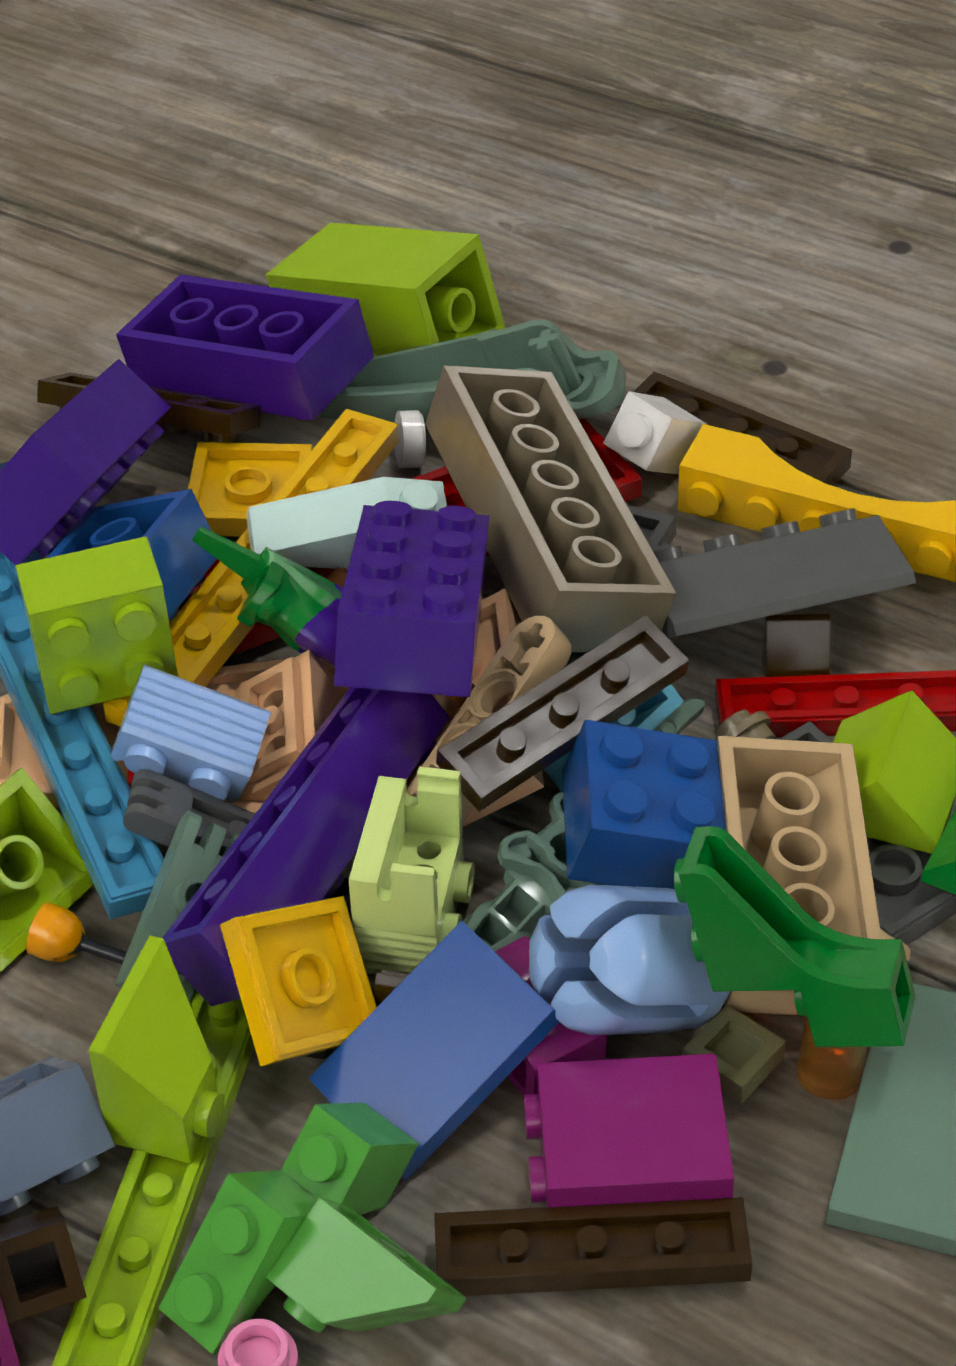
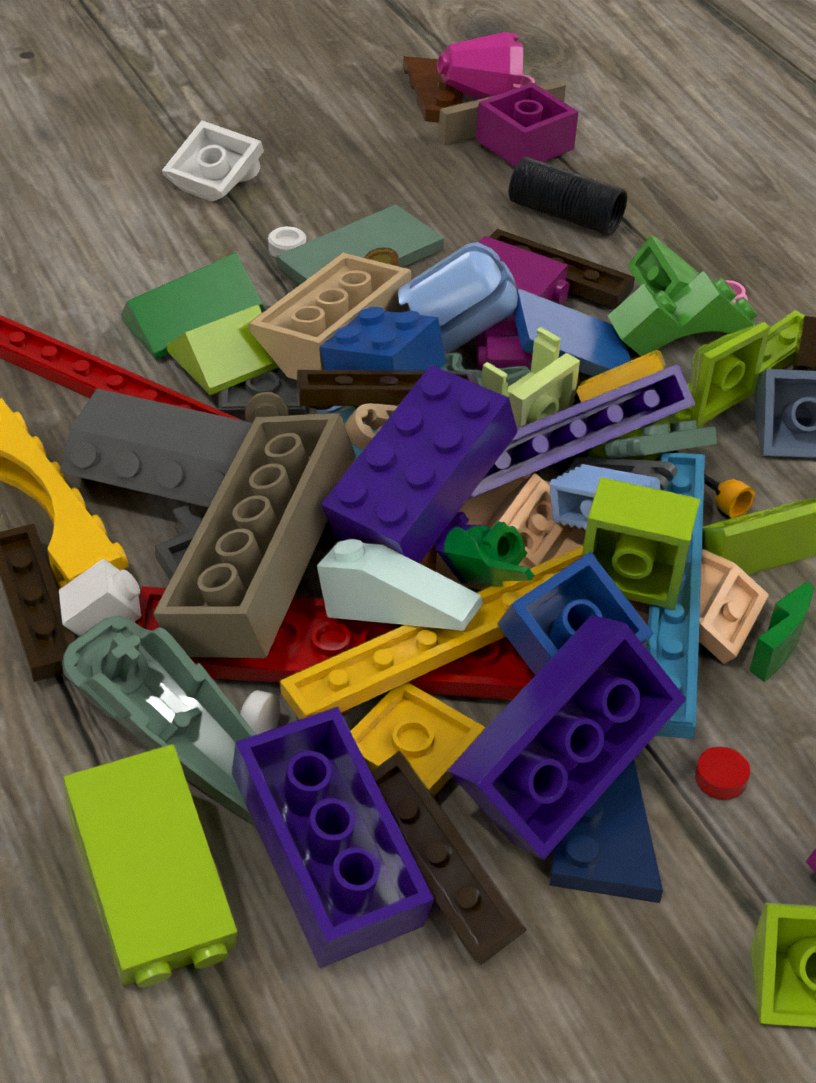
camera: 150 degrees left, 0 degrees up
green arch [674,826,915,1047] -> none

